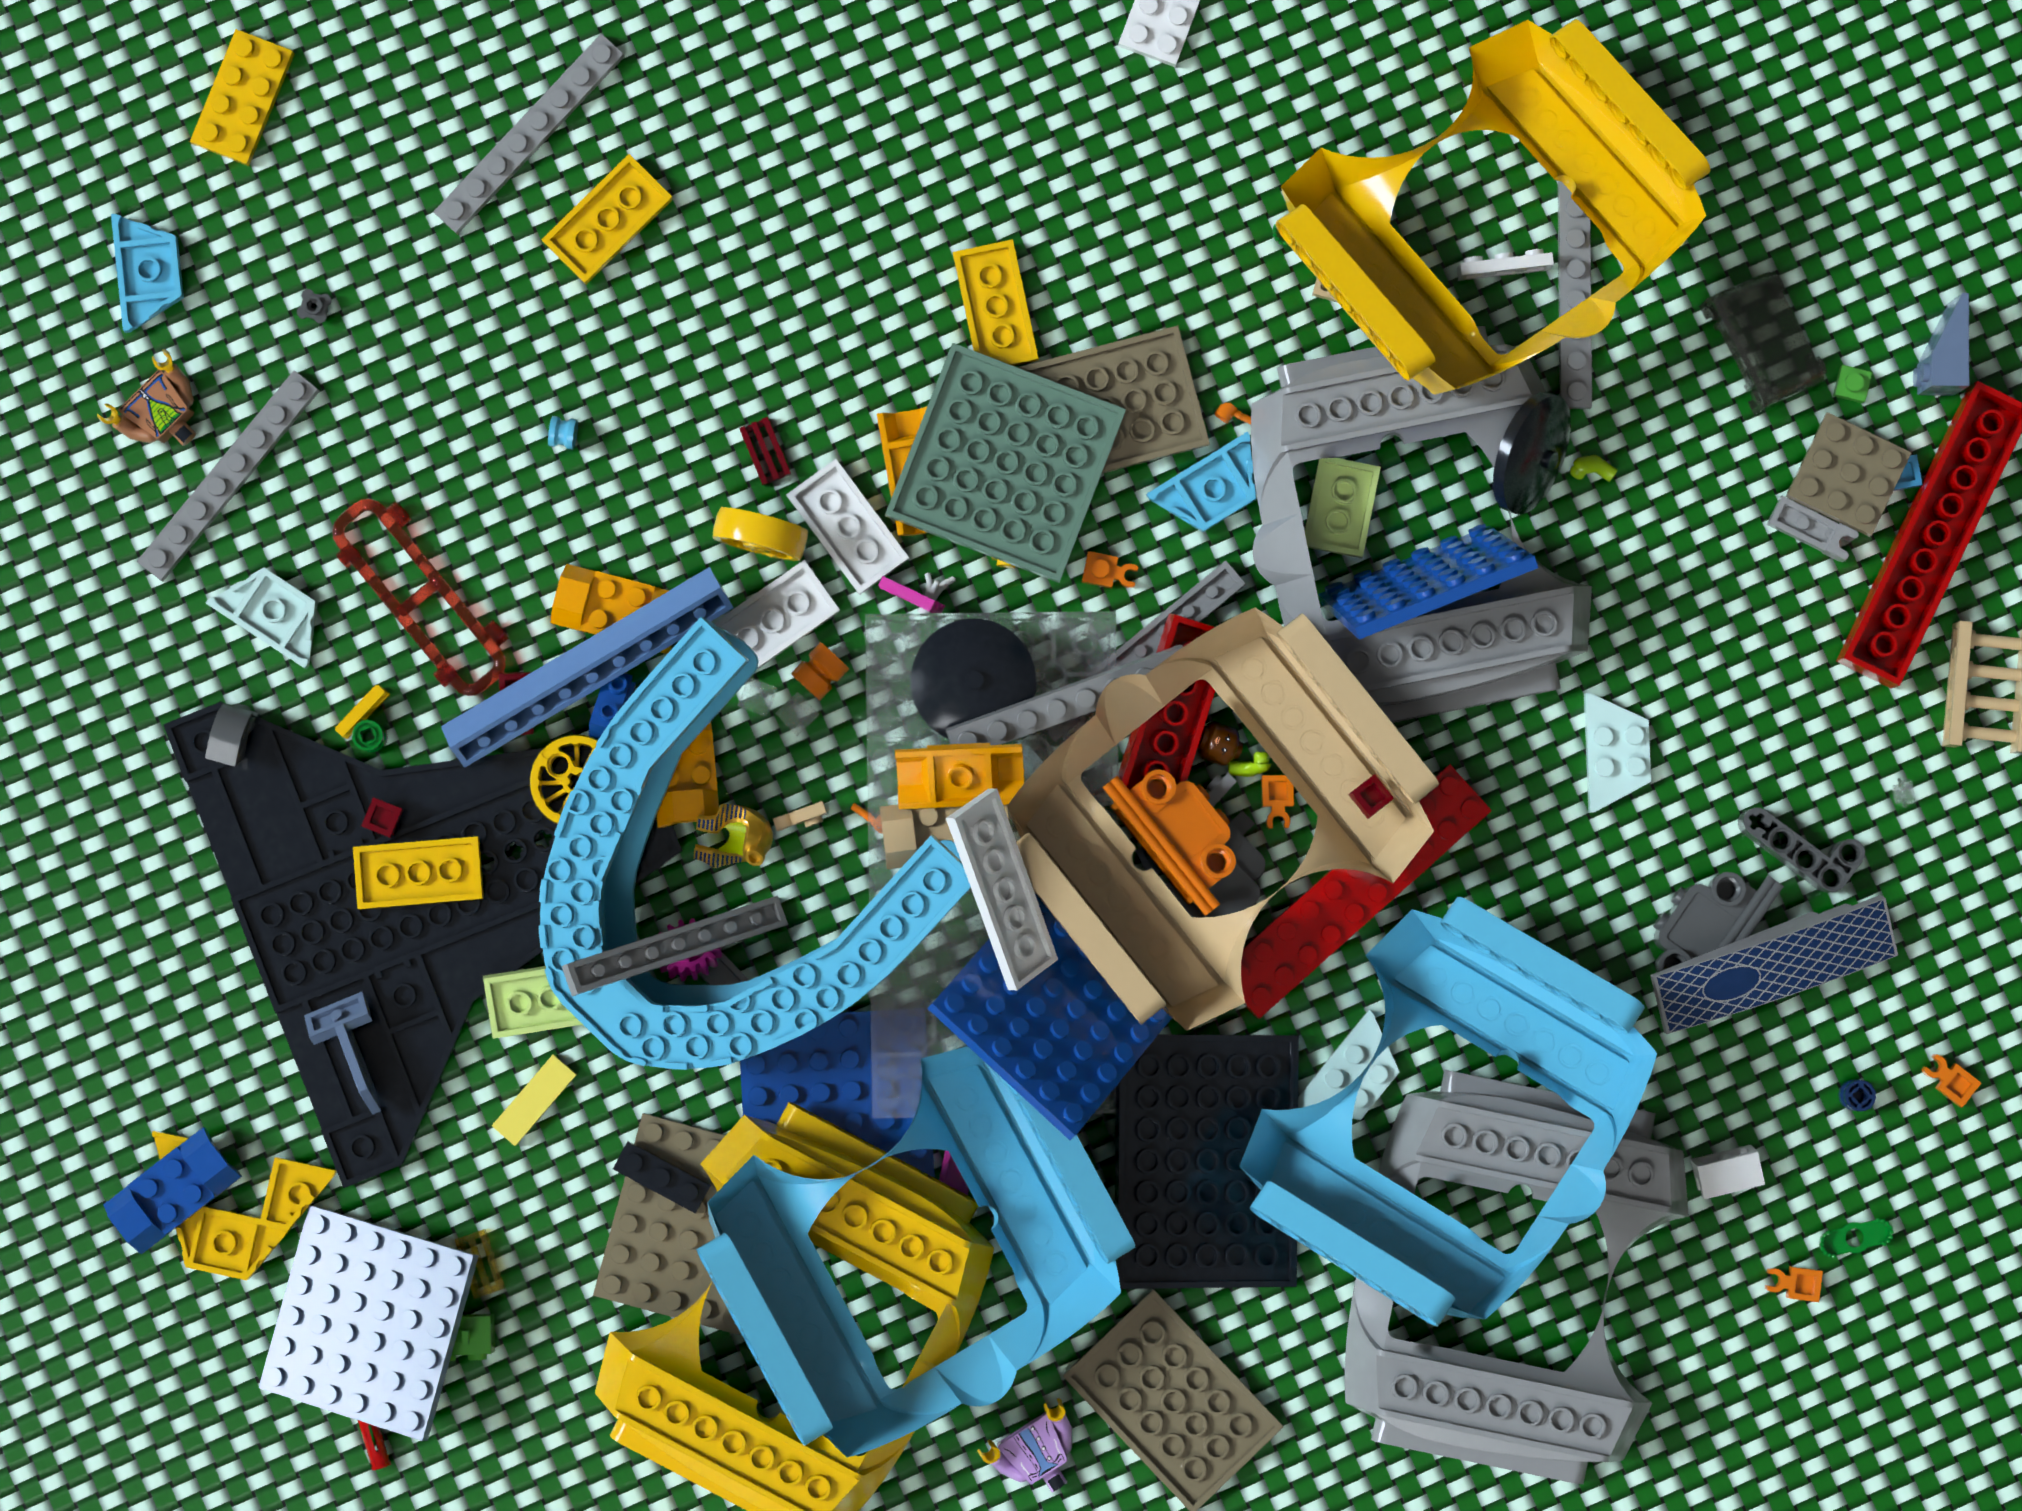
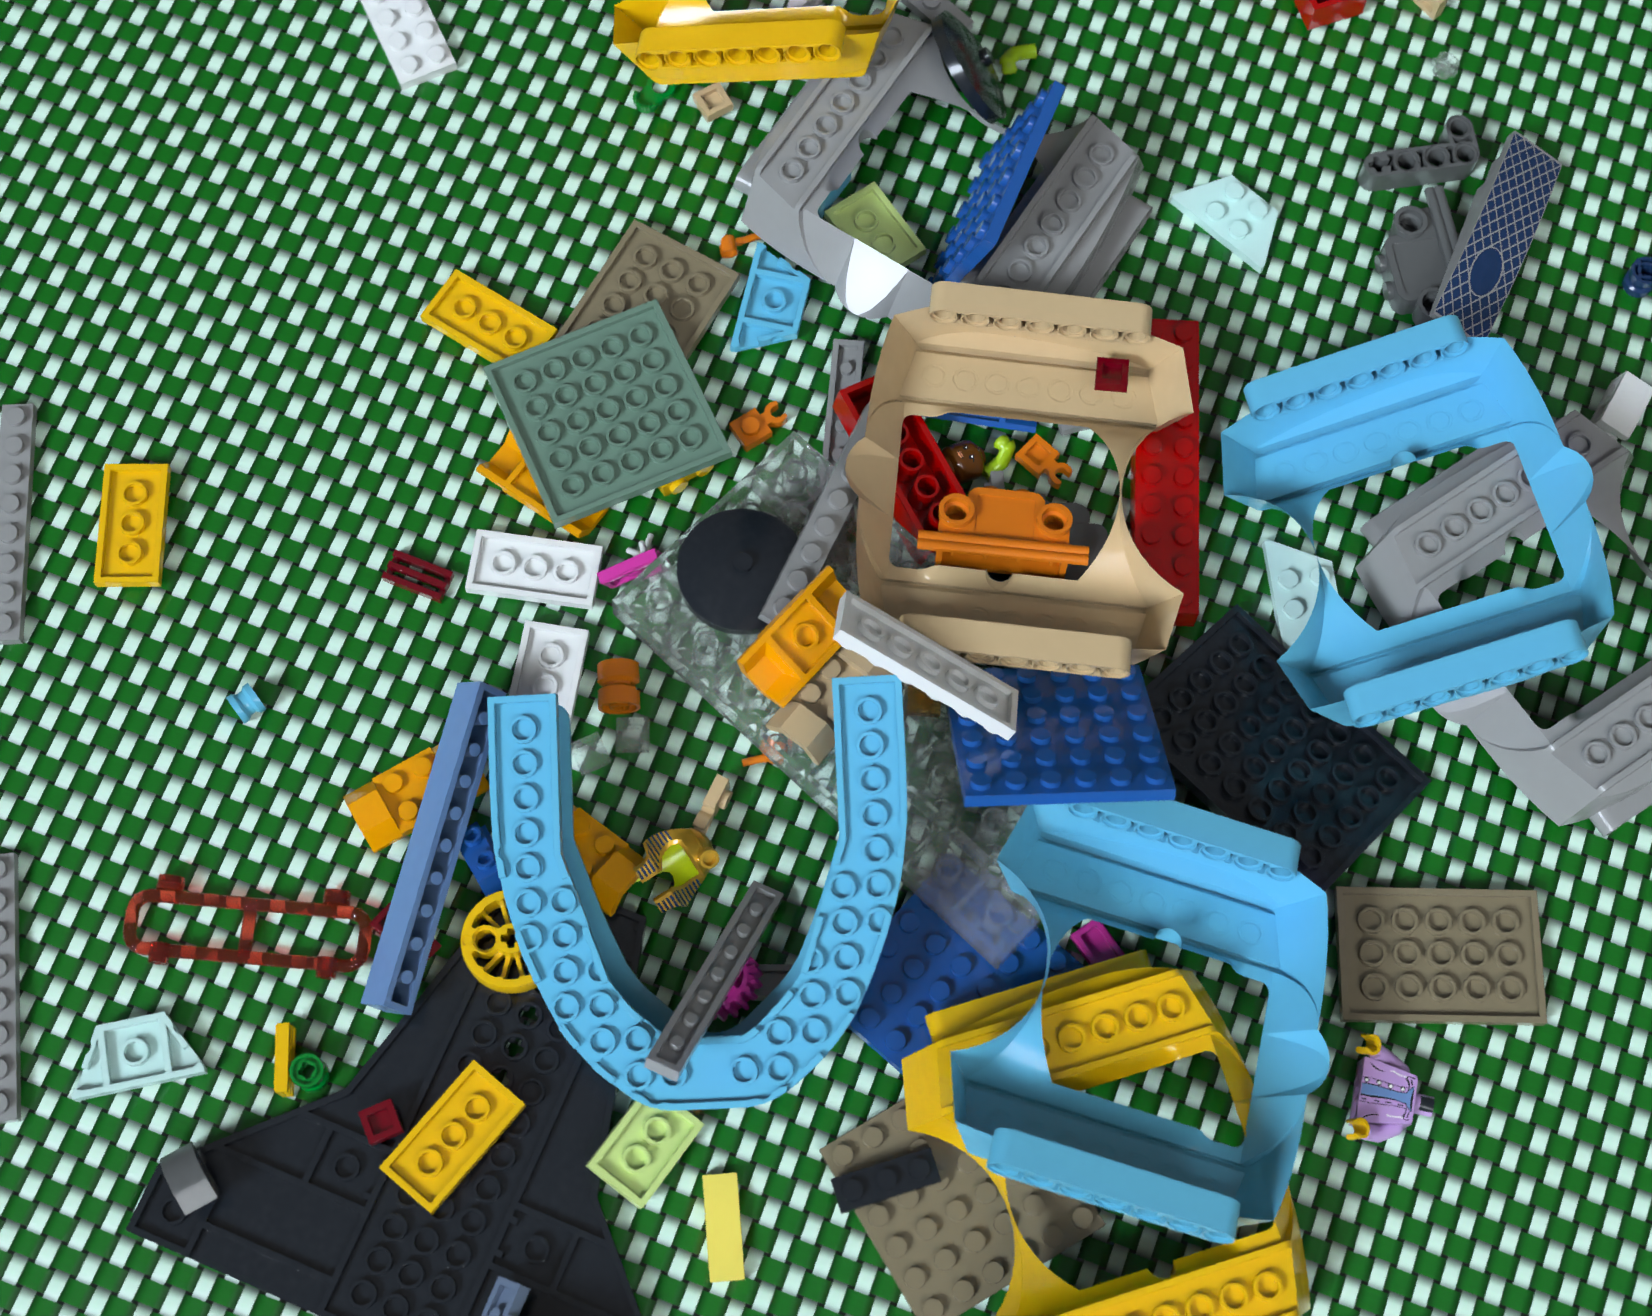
camera: 45 degrees left, 15 degrees down
yellow piece [713,507,808,561] -> none

